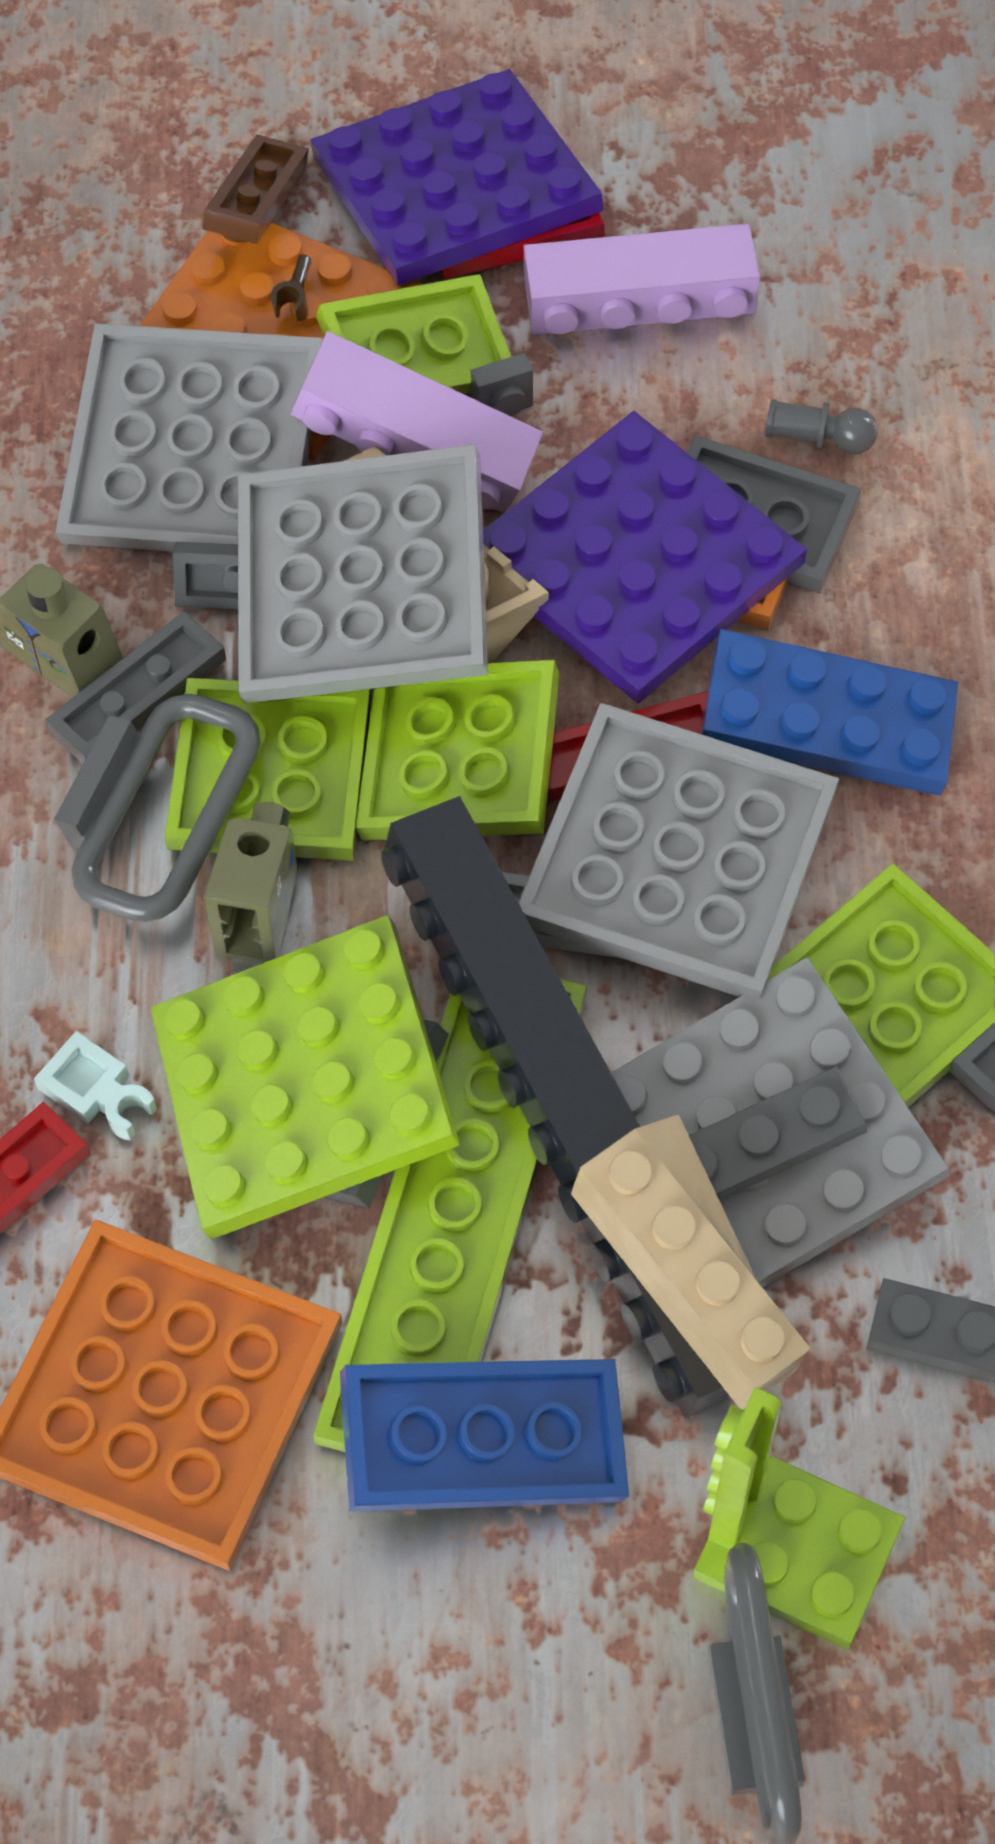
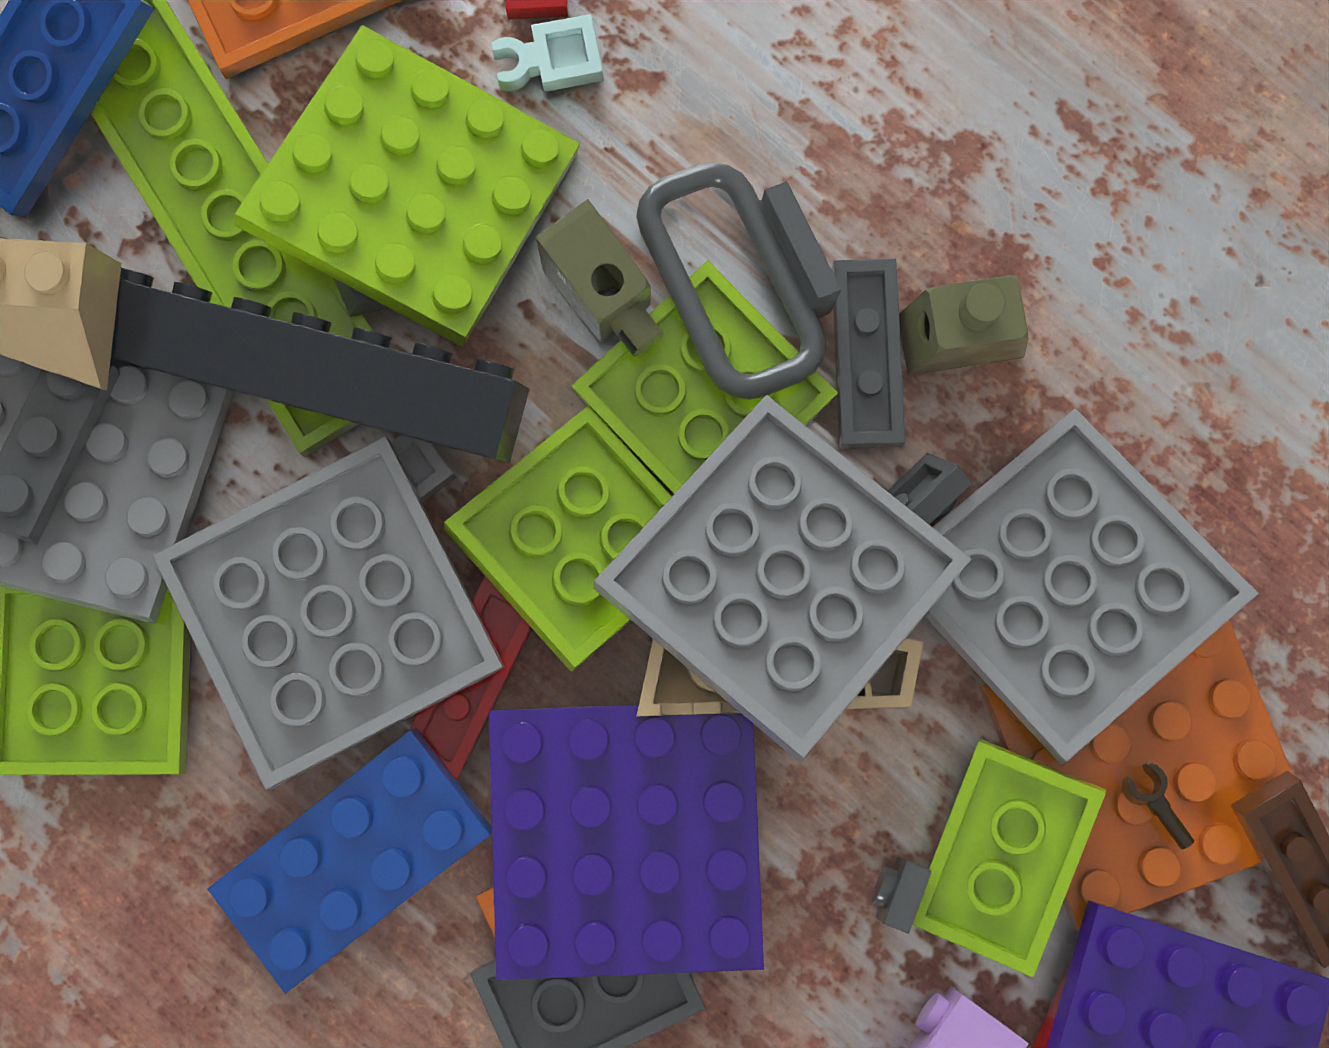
camera: 130 degrees right, 20 degrees up
lavender brick [290,331,543,514] -> none

